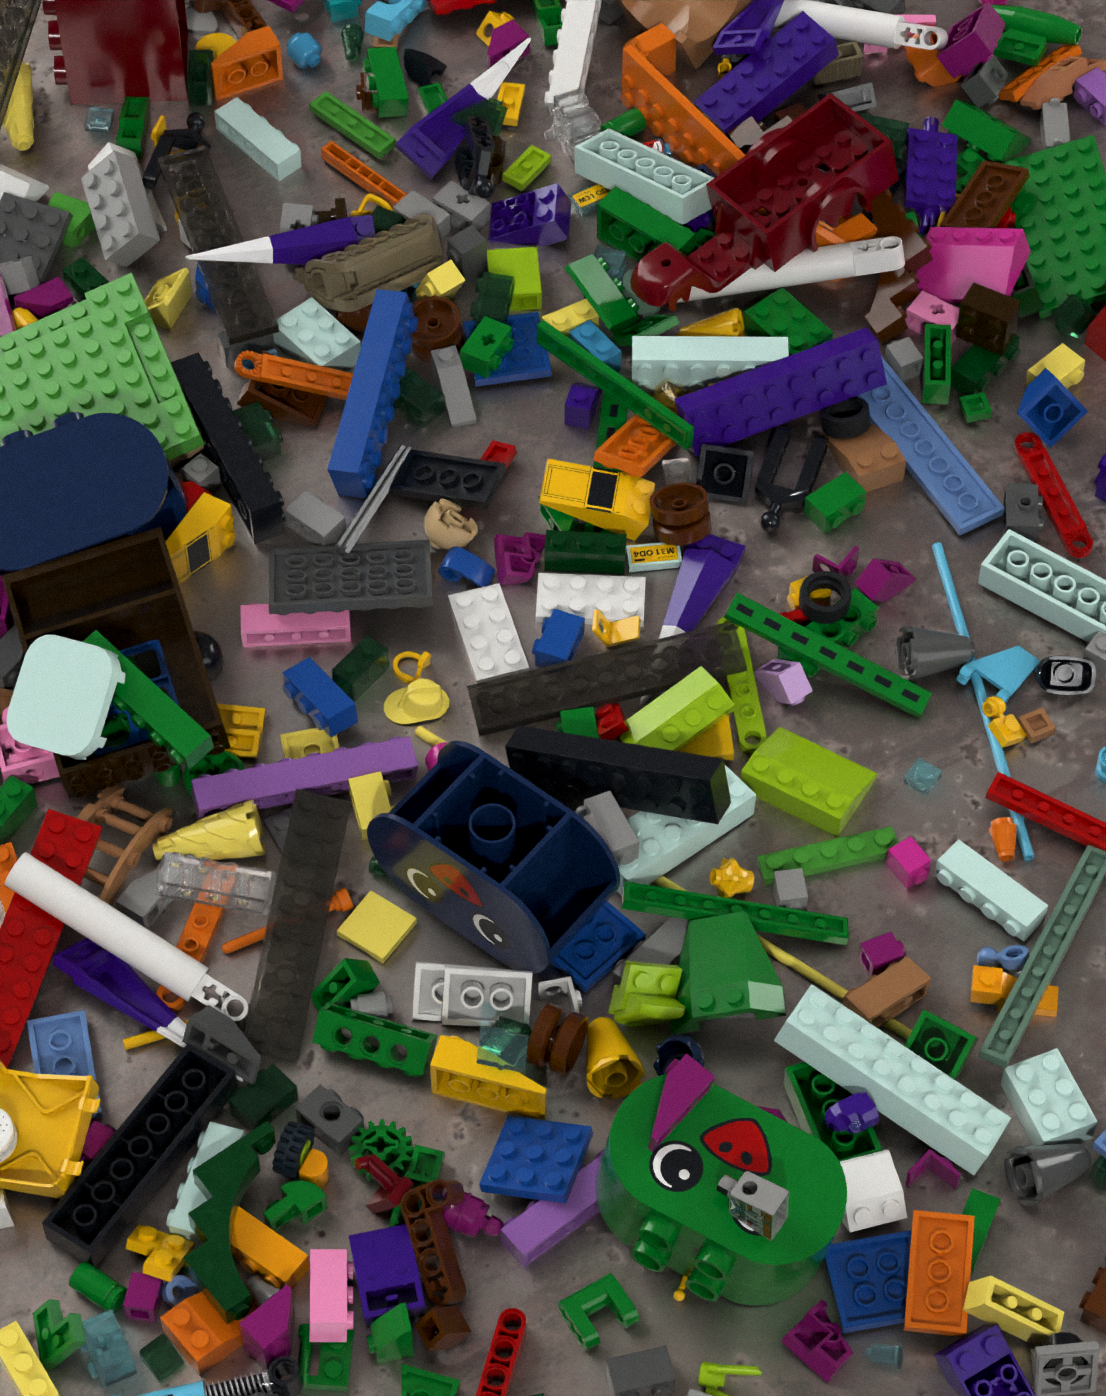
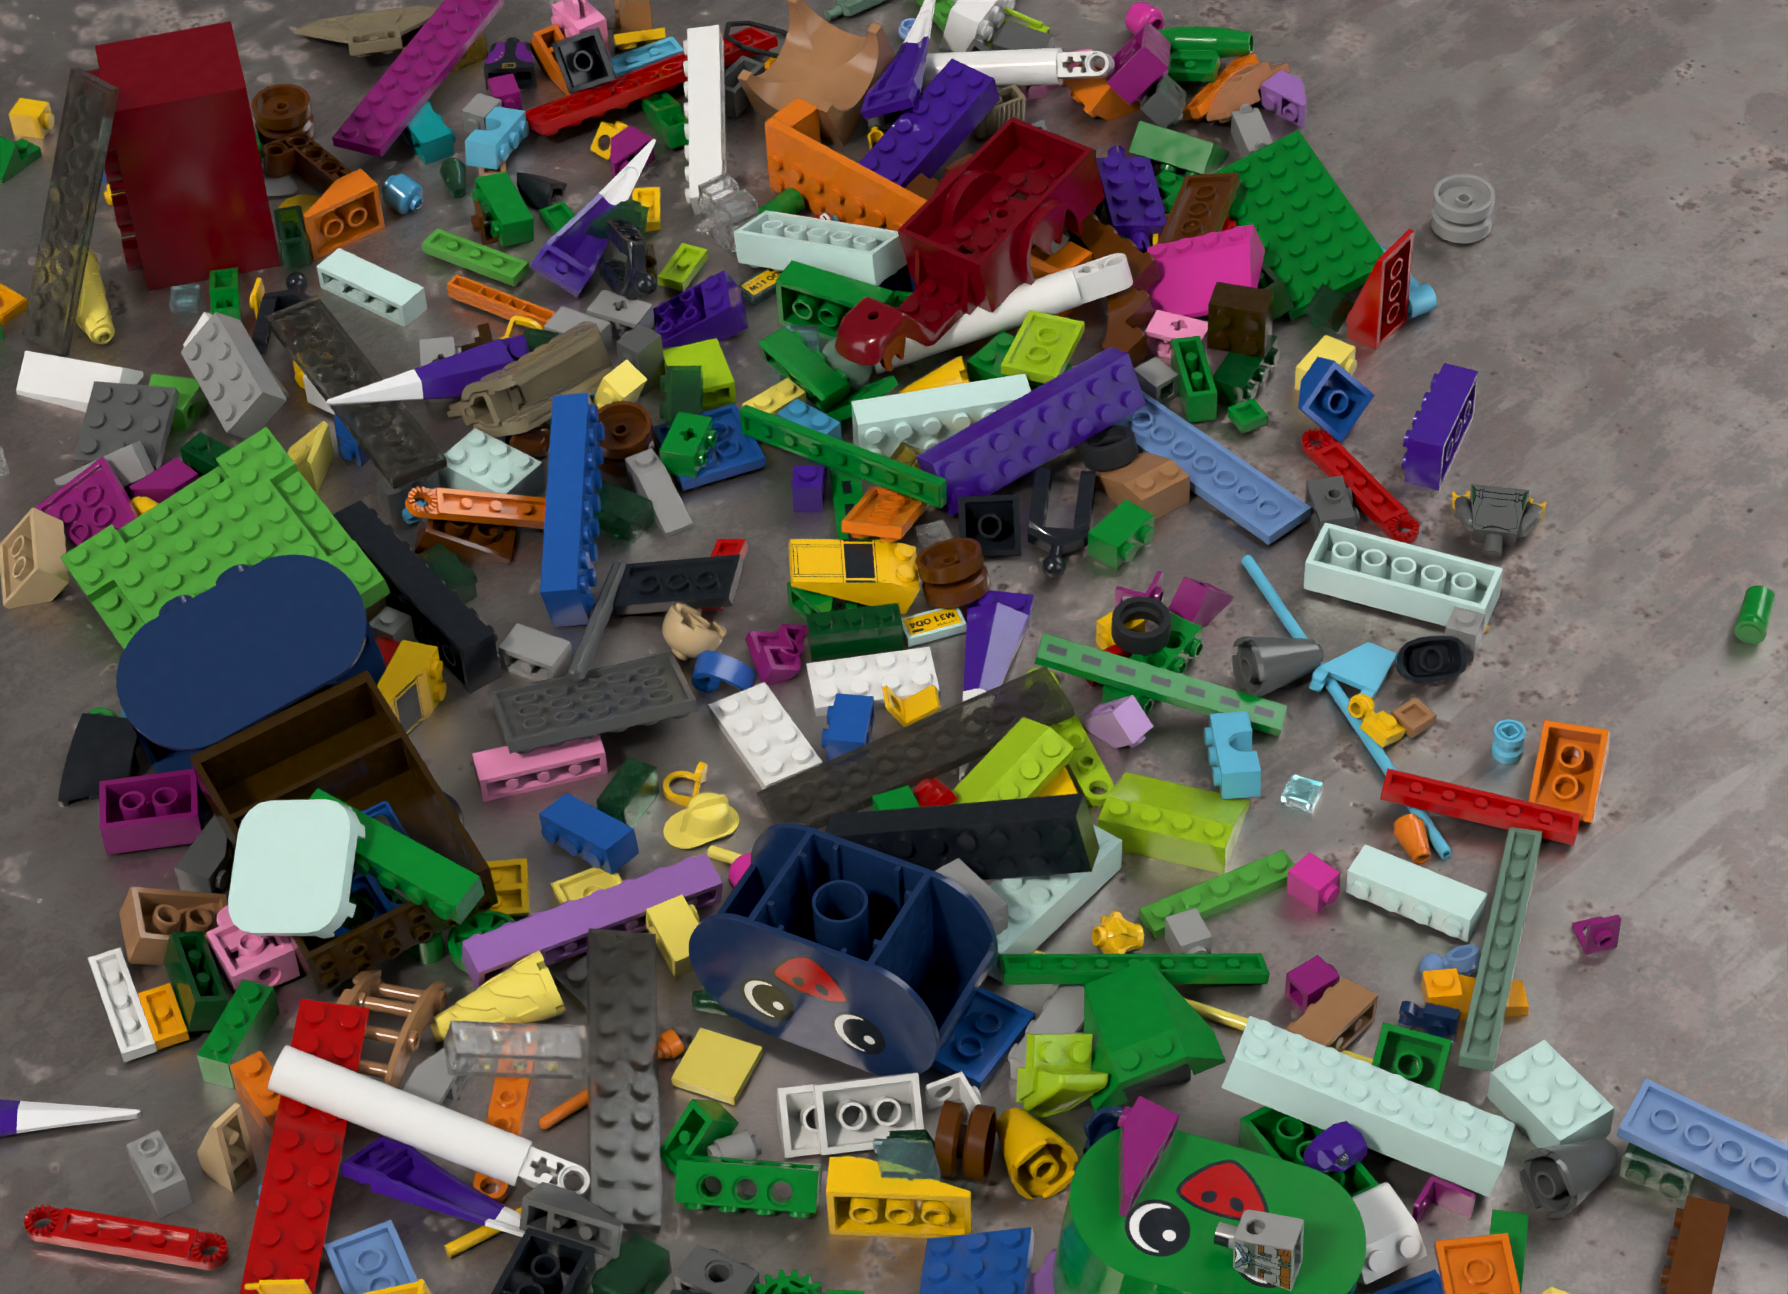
camera: 10 degrees left, 10 degrees down
none -> lime plate [1001,310,1085,384]
none -> medium azure arch [1204,711,1261,799]
none -> dark blue plate [1398,1001,1460,1042]

